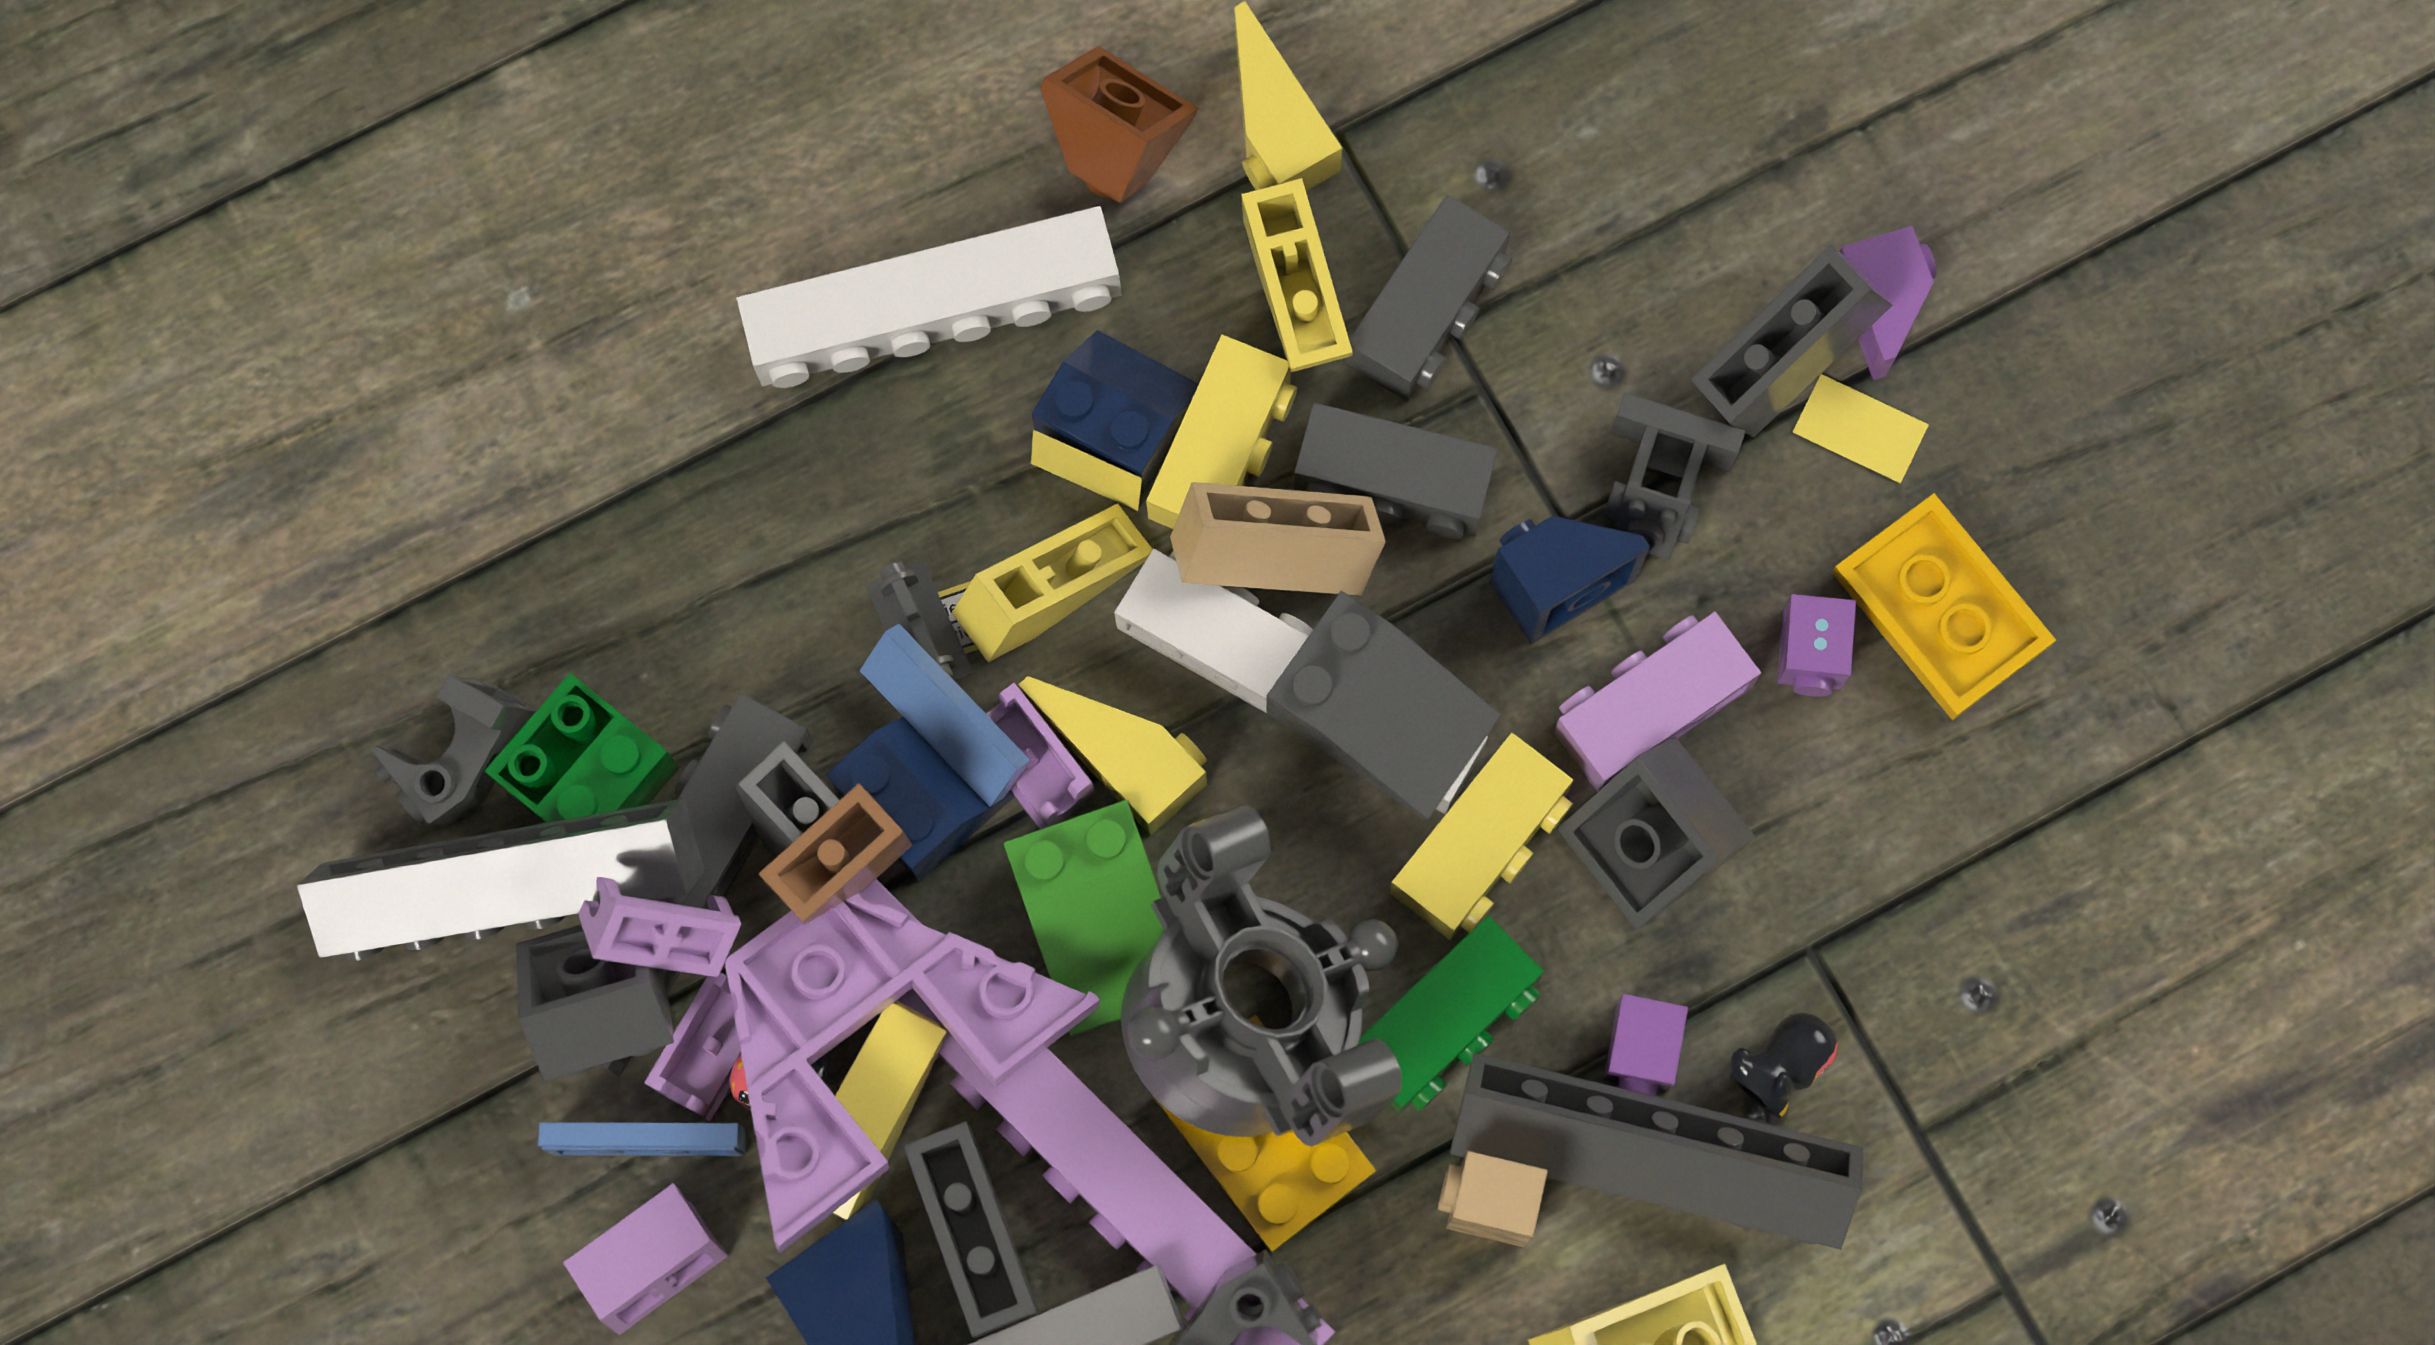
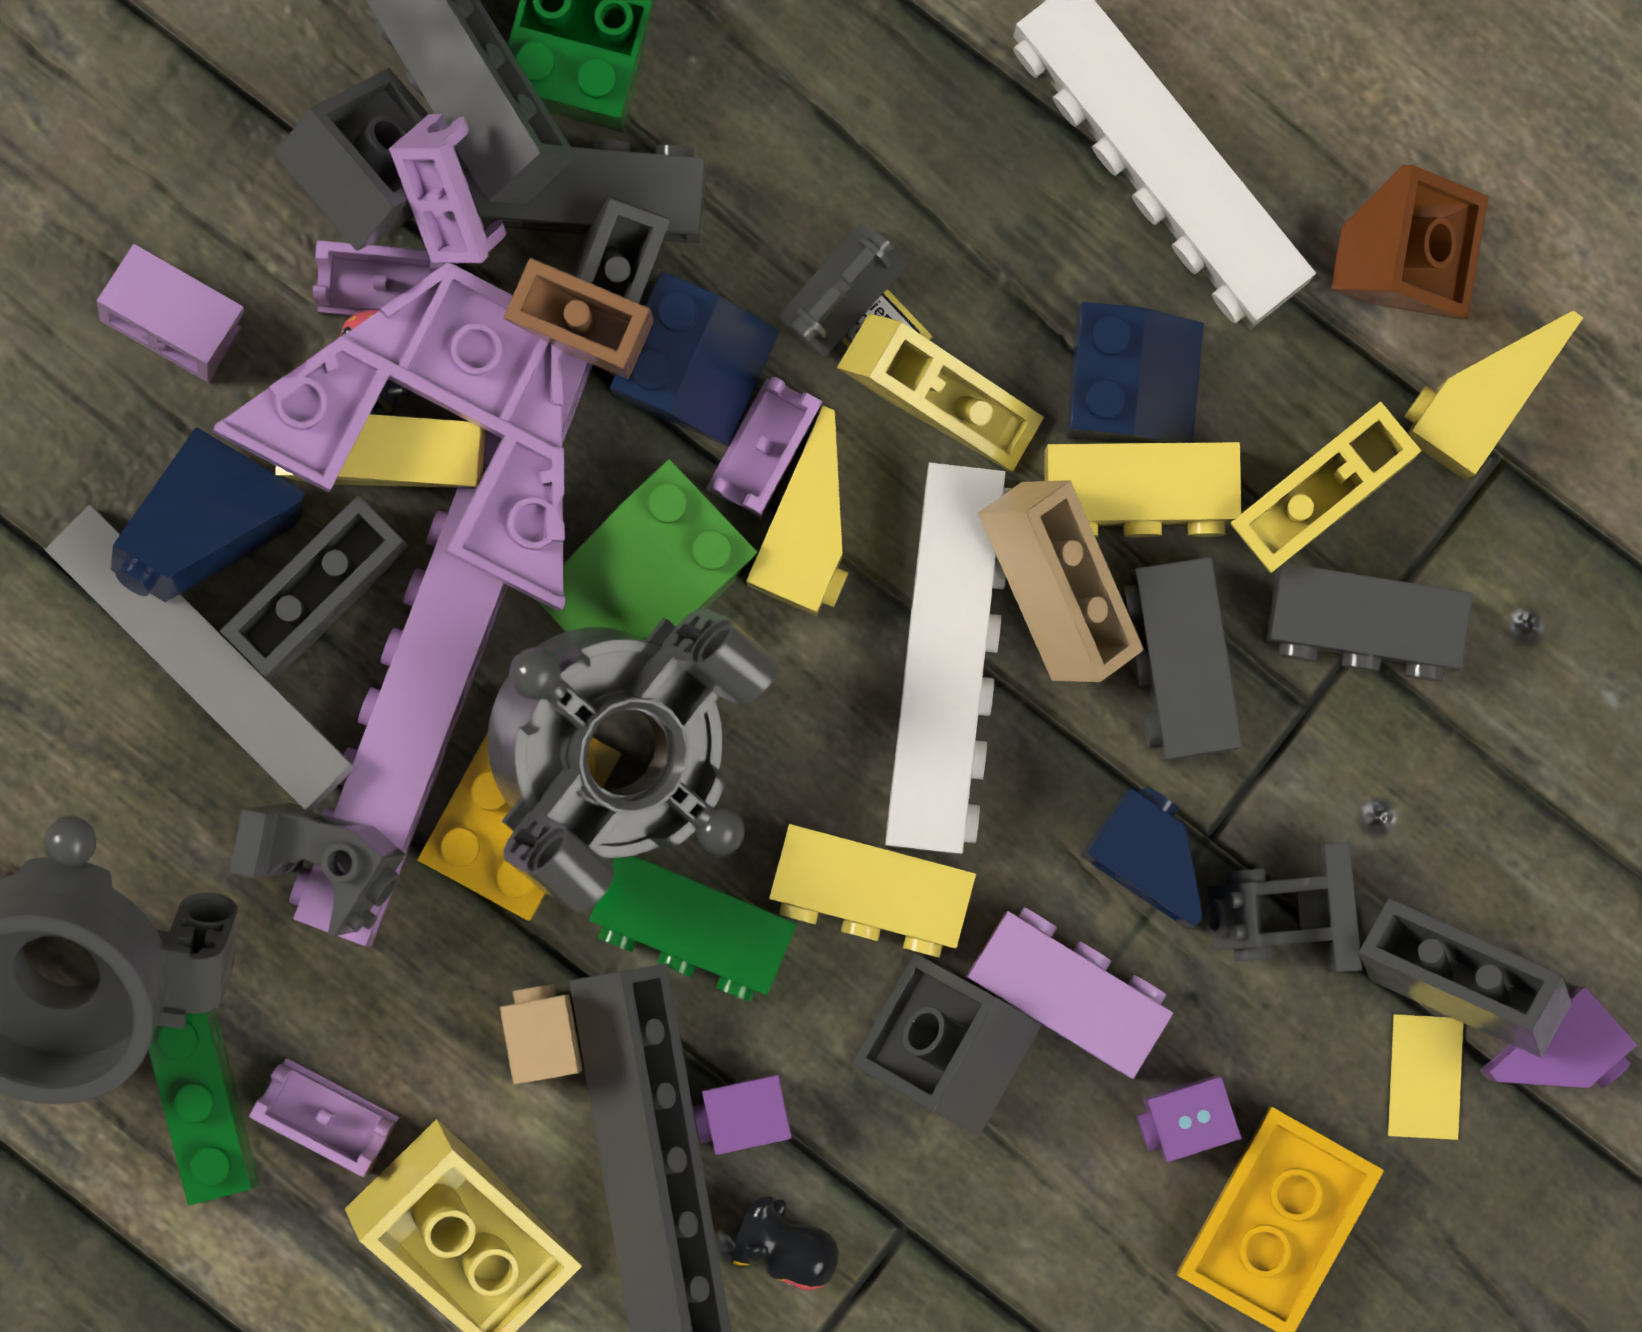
camera: 60 degrees right, 10 degrees up
medium blue tile [538,1123,748,1156] -> none
medium blue tile [860,624,1031,807] -> none
light yellow sticker [1031,430,1142,511] -> none
dark grey slope [1266,590,1501,821] -> none

